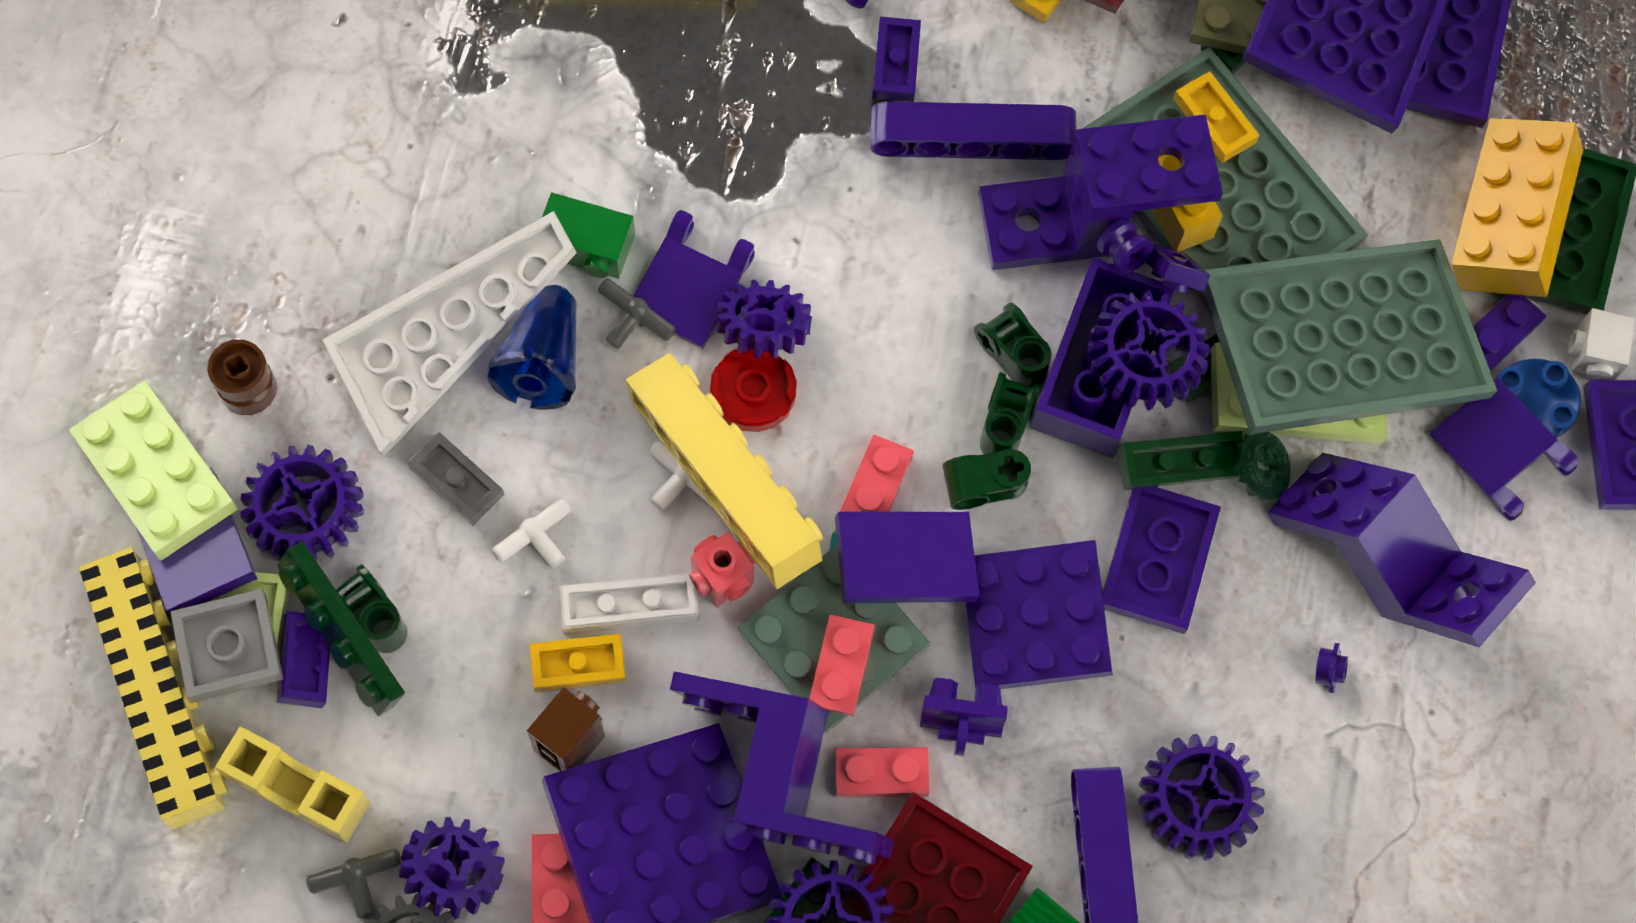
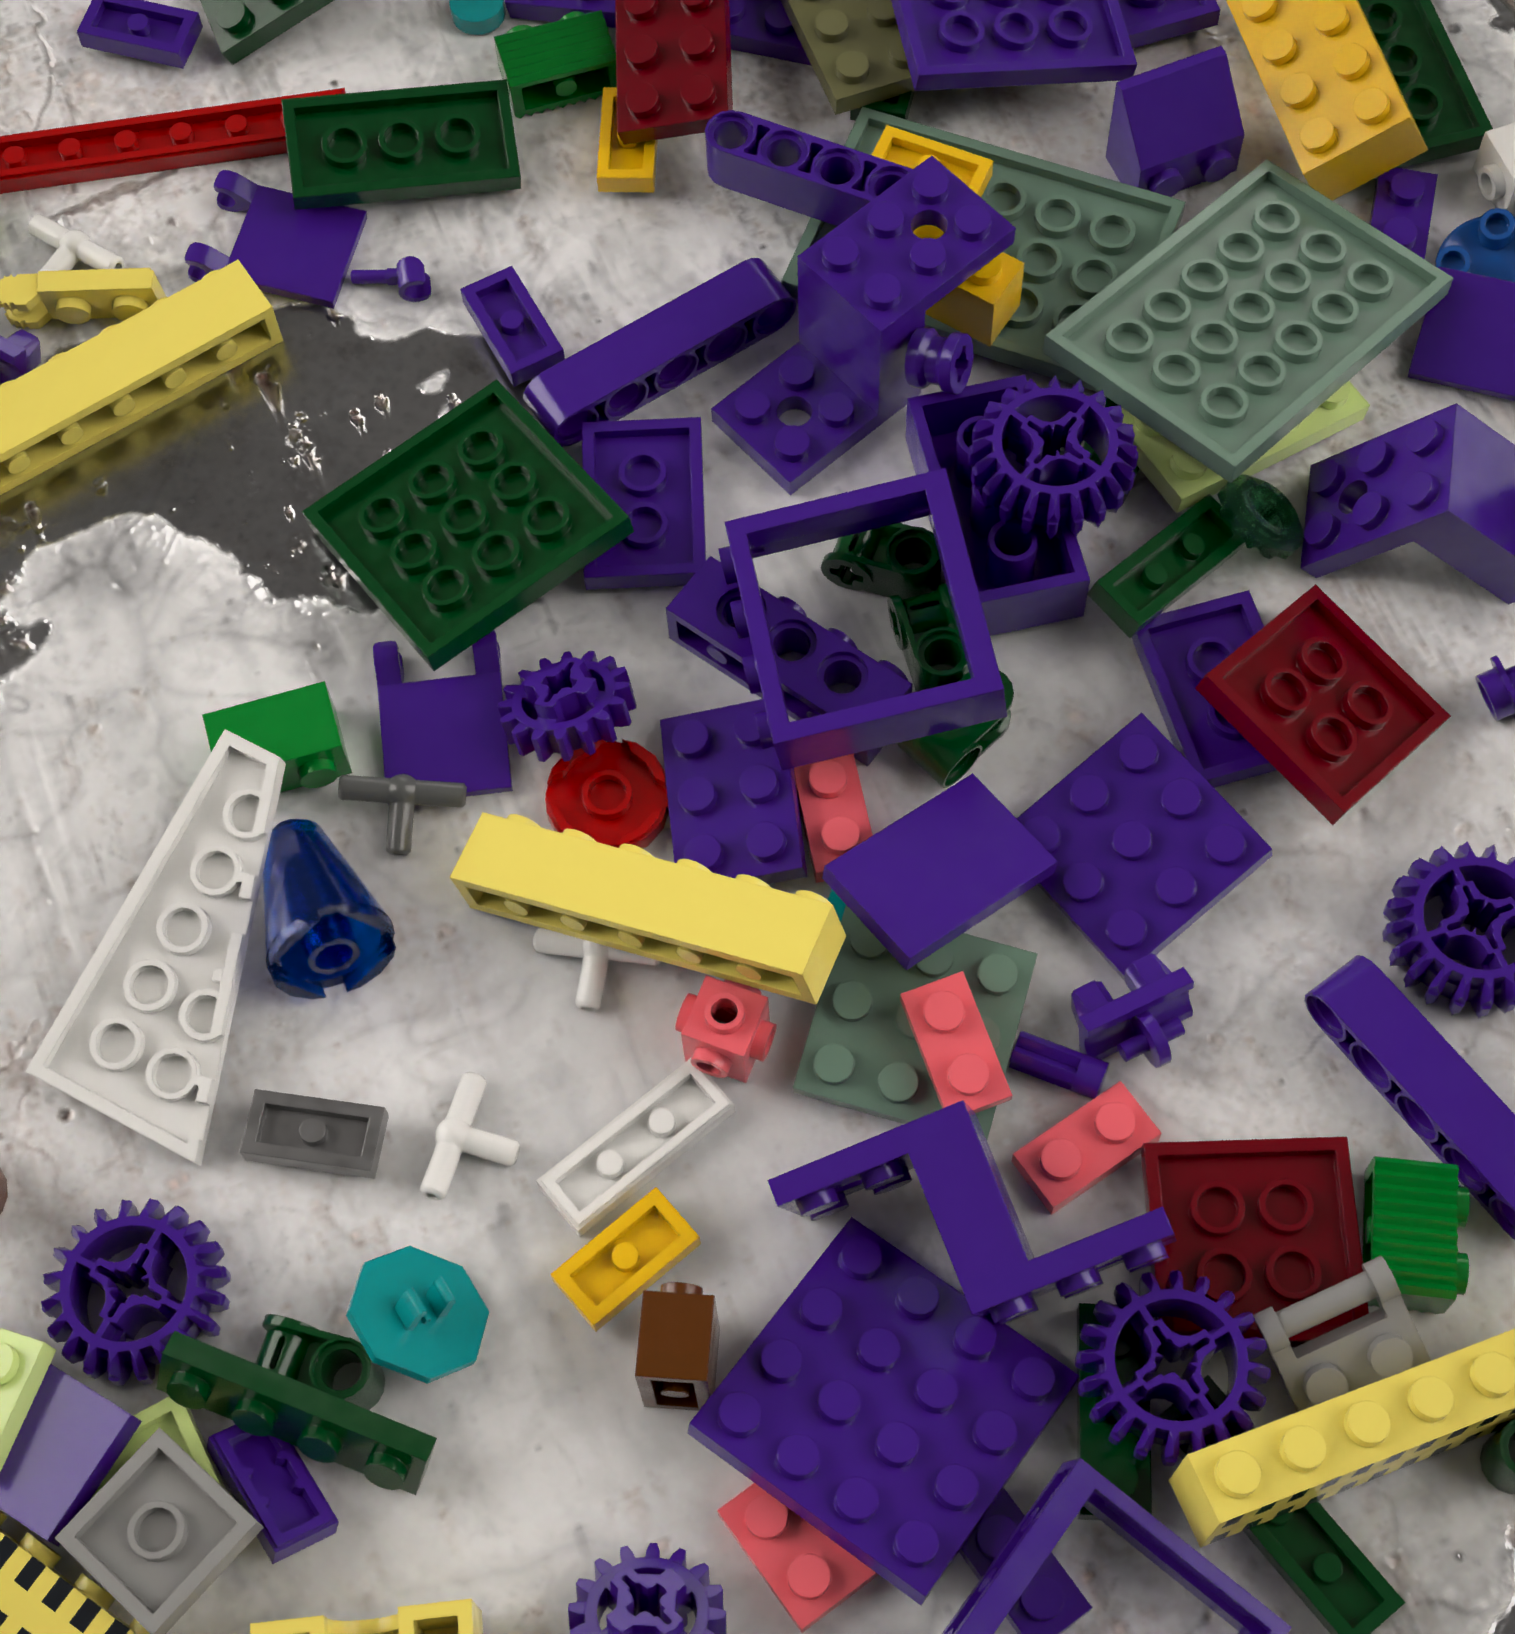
camera: 25 degrees left, 5 degrees down
dark purple plate [1146,244,1210,293] -> none
none -> dark green plate [301,379,634,671]
none -> teal piece [346,1246,489,1384]
none -> dark purple plate [582,417,706,590]
none -> dark purple plate [660,699,808,884]
none -> dark purple brick [666,556,913,767]
none -> dark purple beam [705,110,913,226]
none -> dark purple window [718,468,1007,770]
none -> dark purple piece [1009,1031,1110,1099]
none -> dark purple slope [1105,45,1245,197]
none -> dark red plate [1195,584,1451,825]

